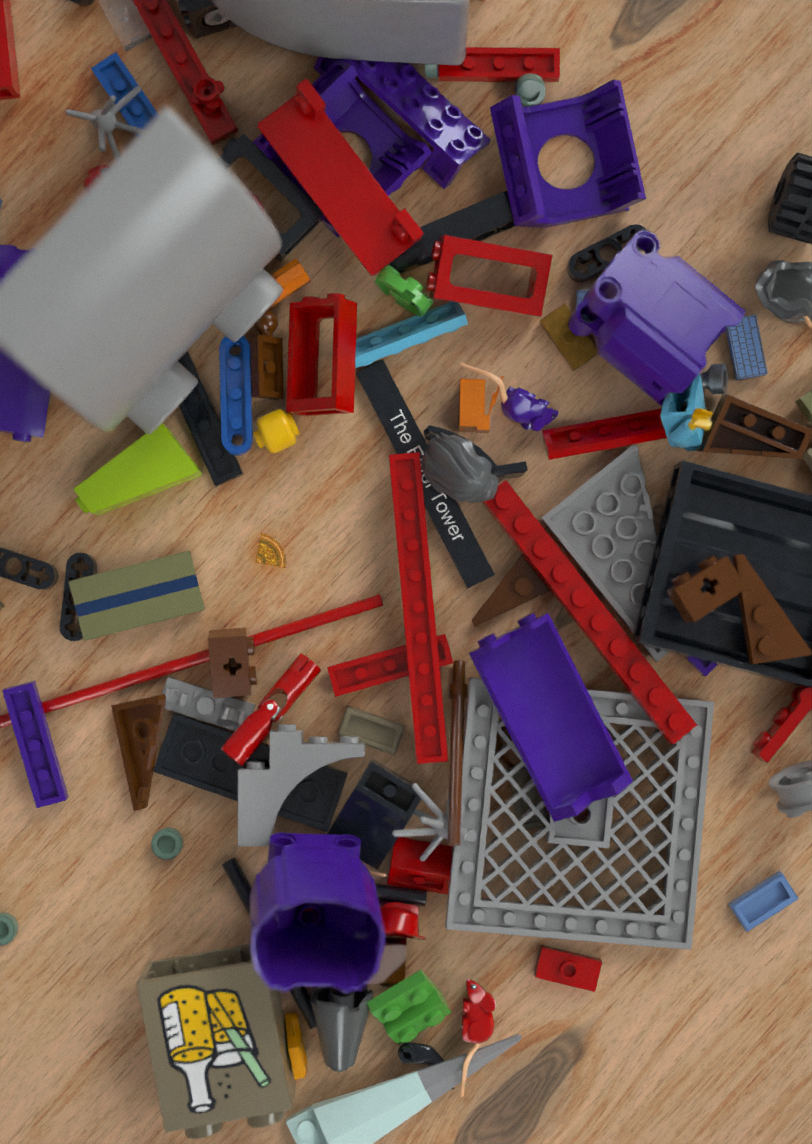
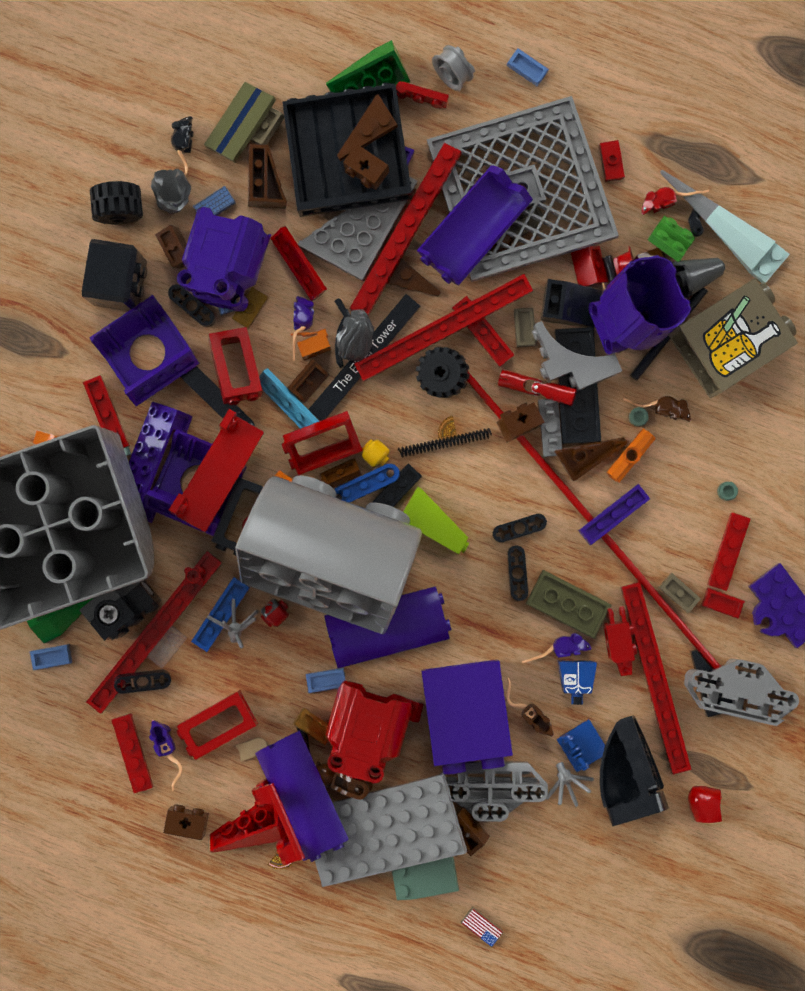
camera: 110 degrees left, 0 degrees up
olive tile [68,551,205,641] -> none
light orange tile [285,1012,308,1080] -> none
bright green plate [374,264,434,317] -> none
light grey plant [392,783,469,861] -> none
reddish brown bar [447,660,468,846] -> none
sand green tile [515,73,546,107] -> none
medium azure torso [660,363,728,451] -> none
none -> black plate [82,239,147,311]
none -> reddish brown hinge [155,225,187,268]
none -> reddish brown hinge [287,359,329,403]
none -> black piece [398,428,492,458]
none -> black wheel [416,347,470,398]
none -> orange piece [606,428,656,483]
none -> reddish brown animal [623,396,691,422]

